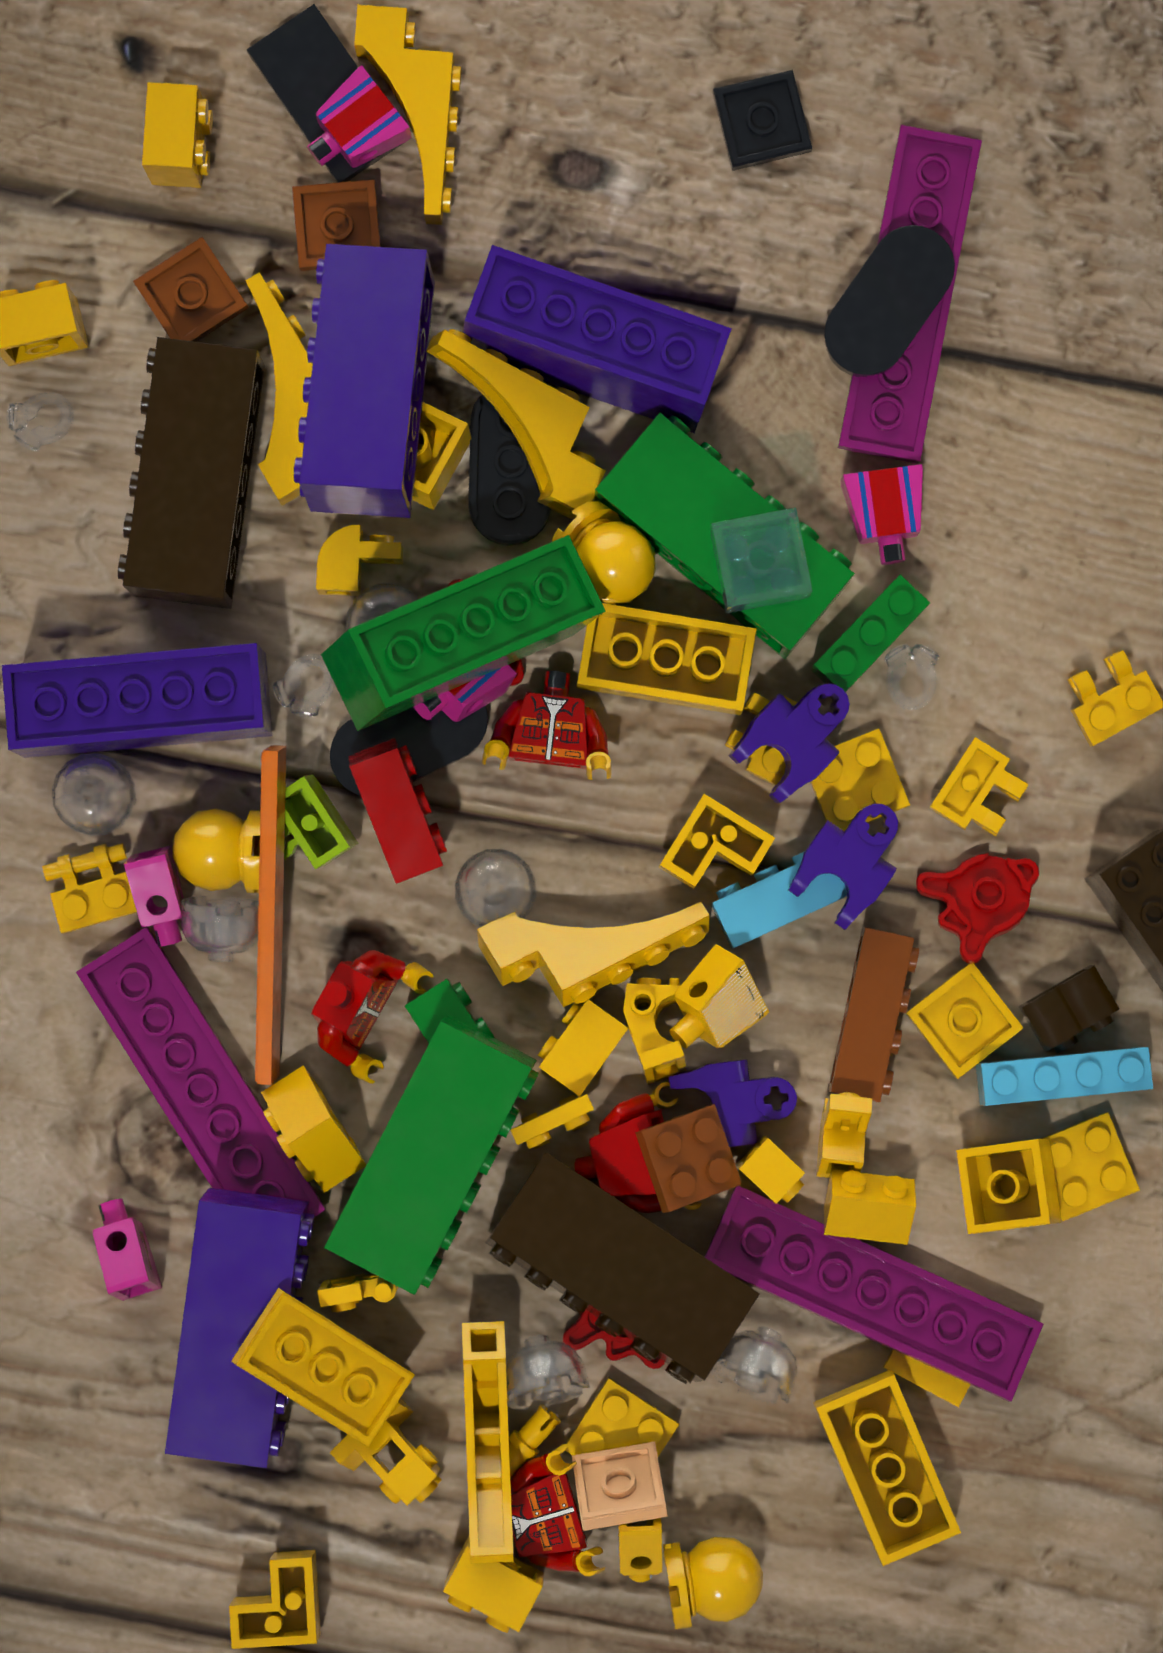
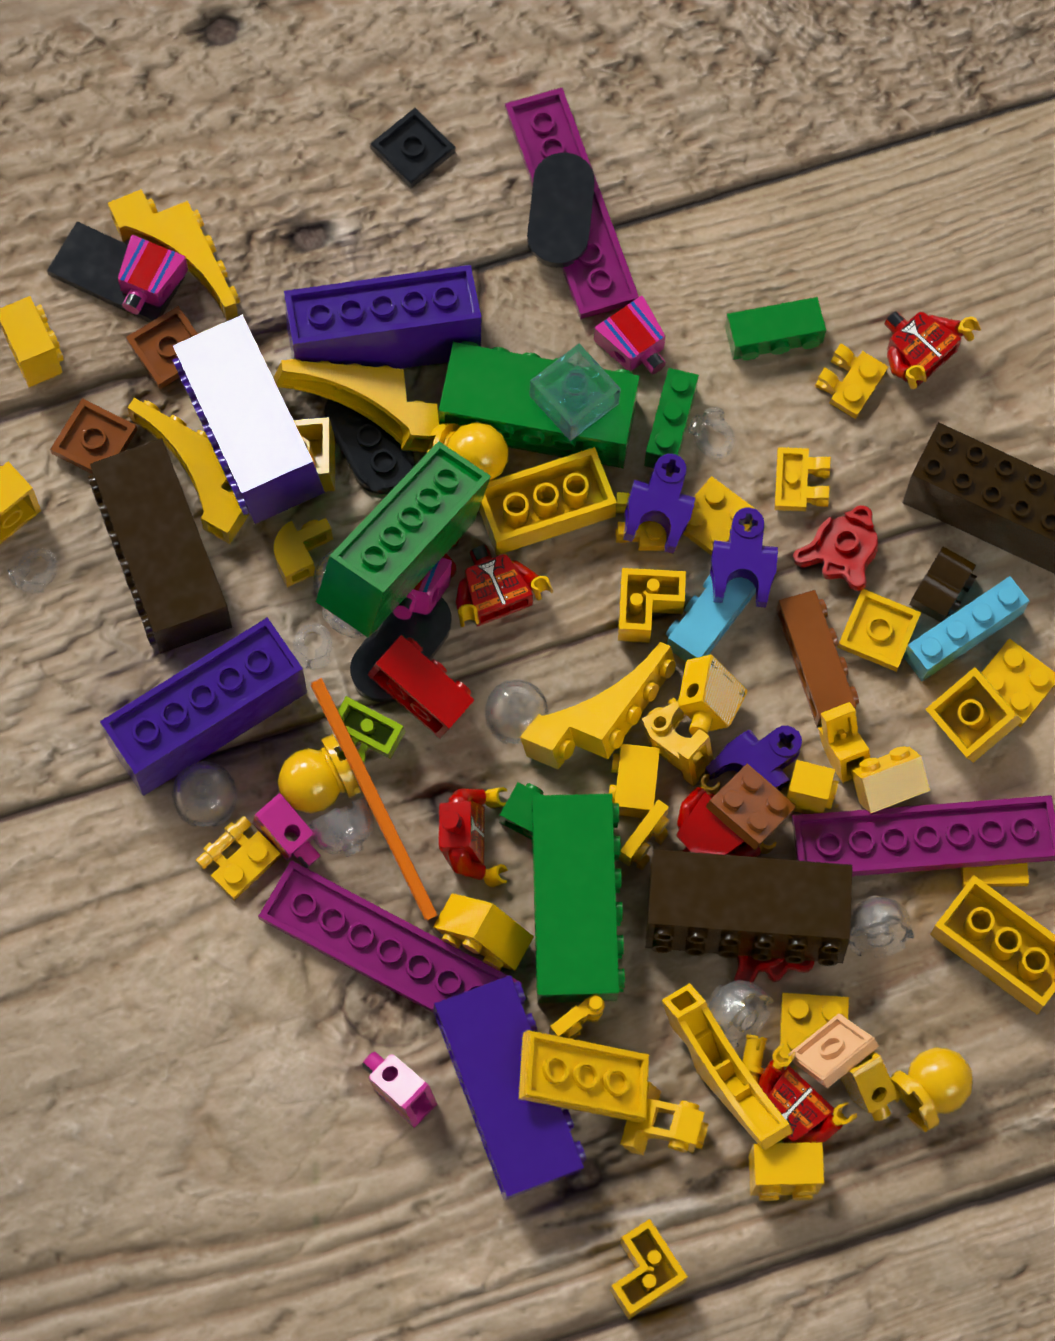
camera: 30 degrees left, 15 degrees down
none -> green brick [725,297,826,361]

